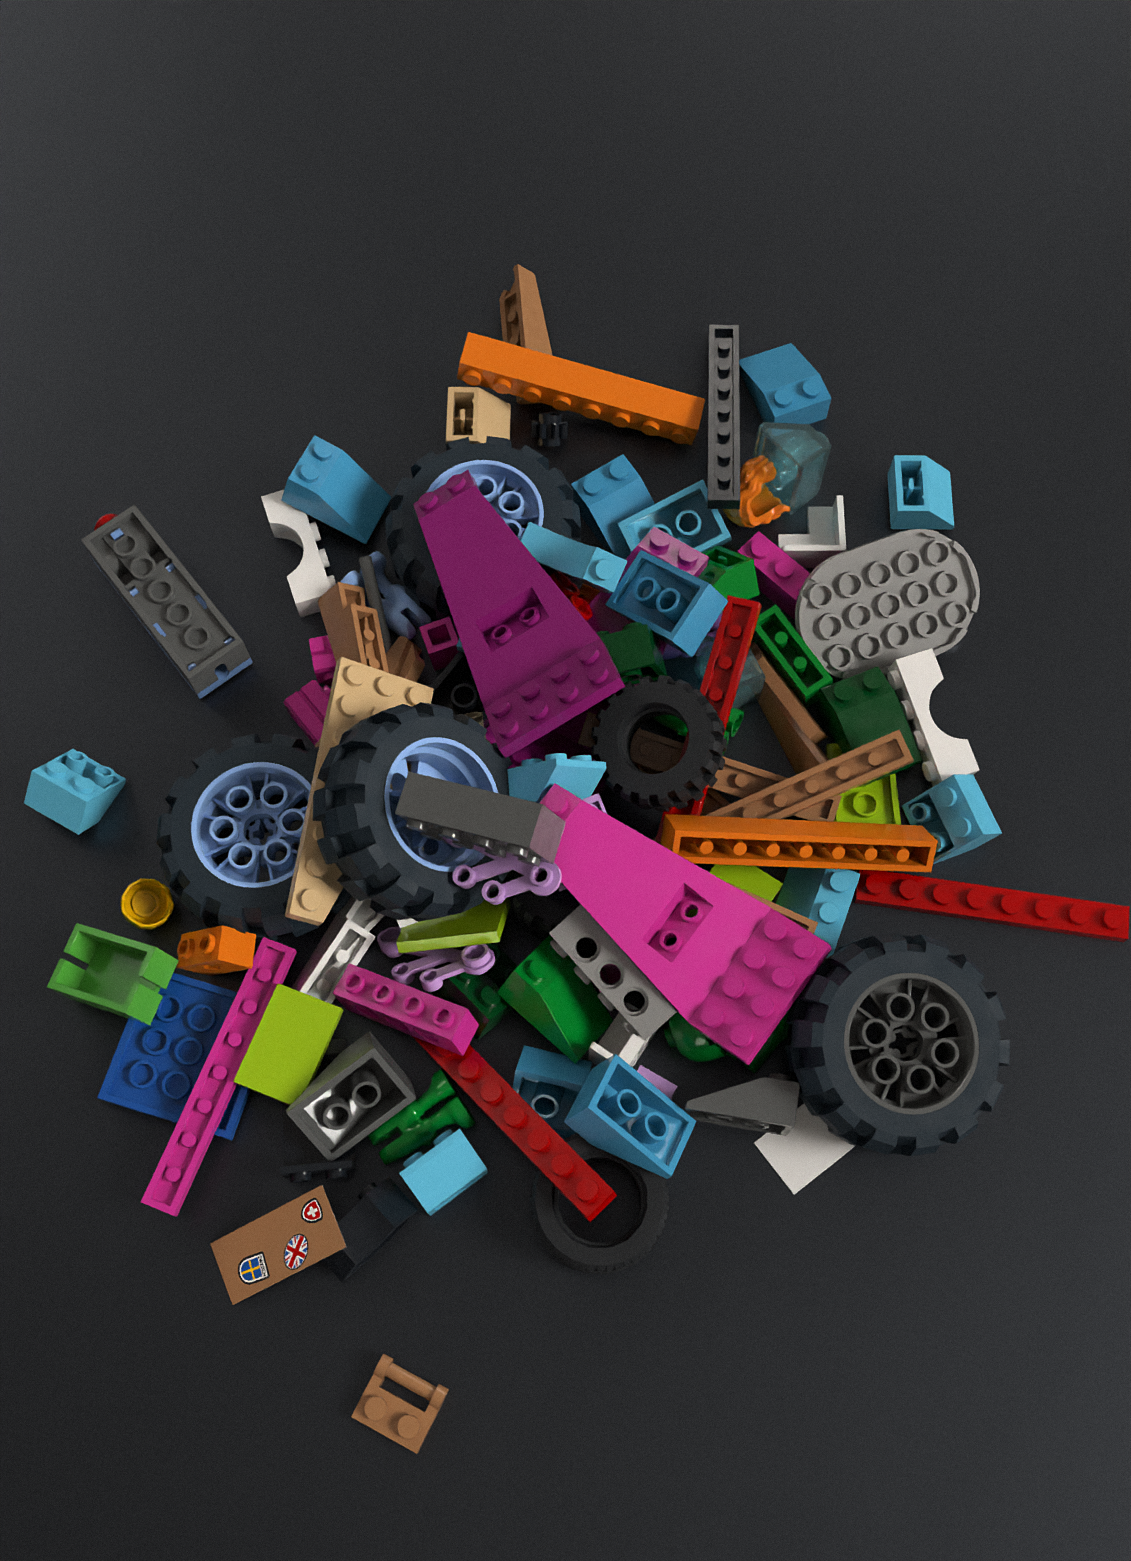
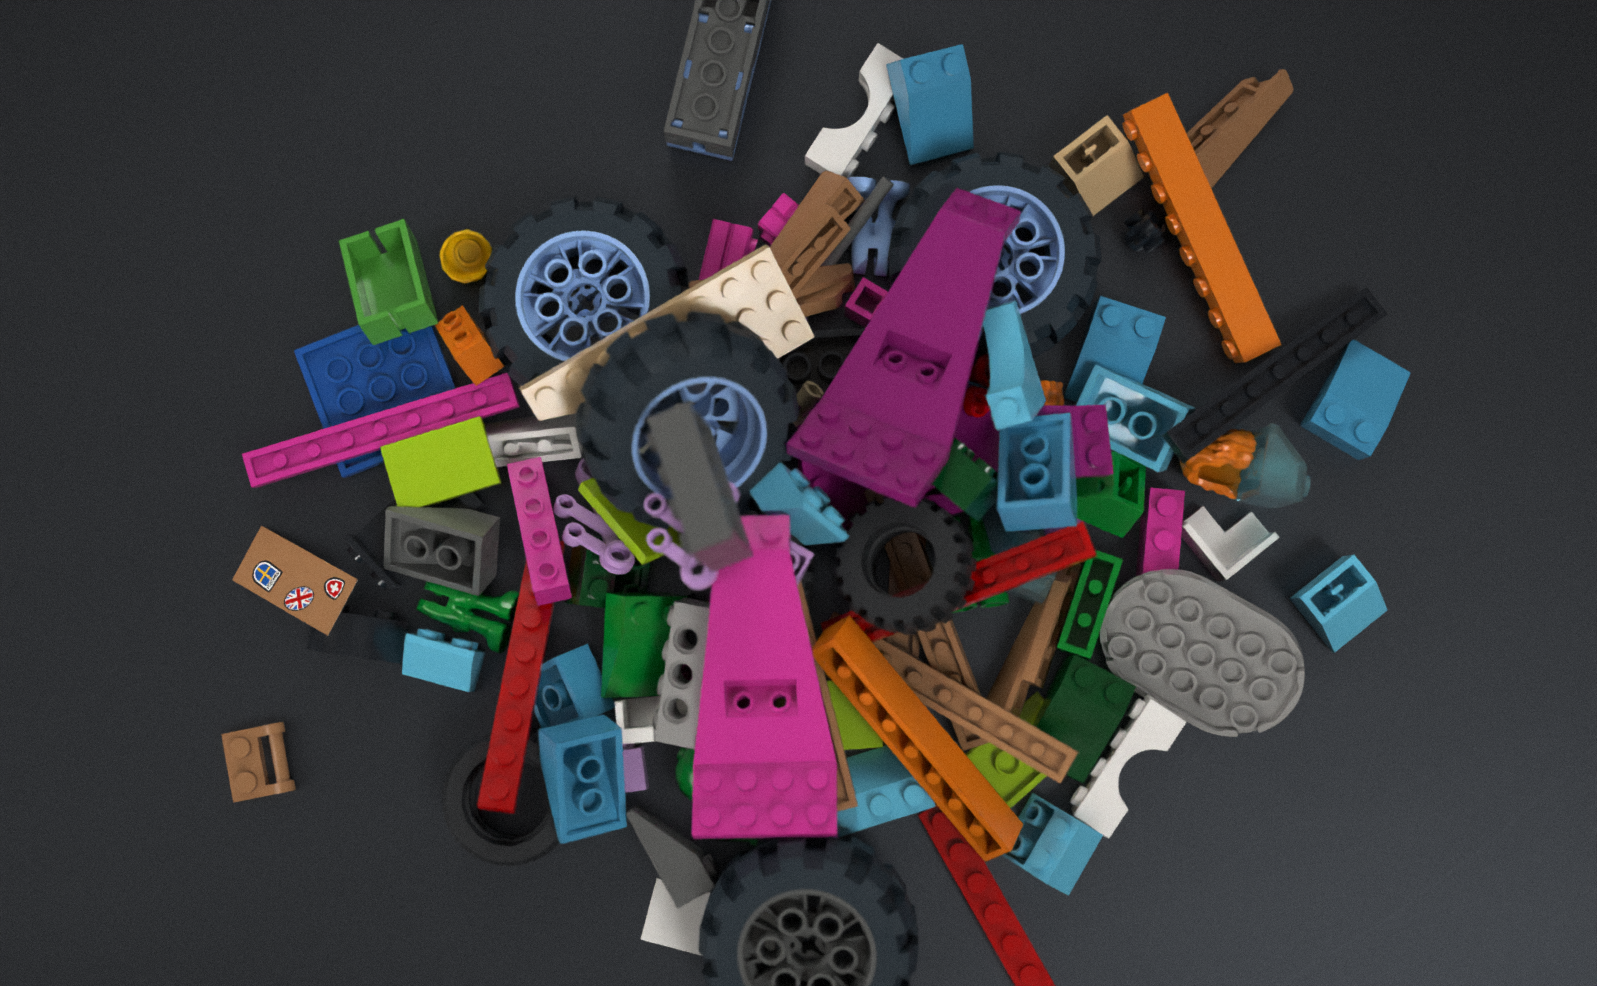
camera: 50 degrees right, 15 degrees up
medium azure slope [24,749,126,835] -> none

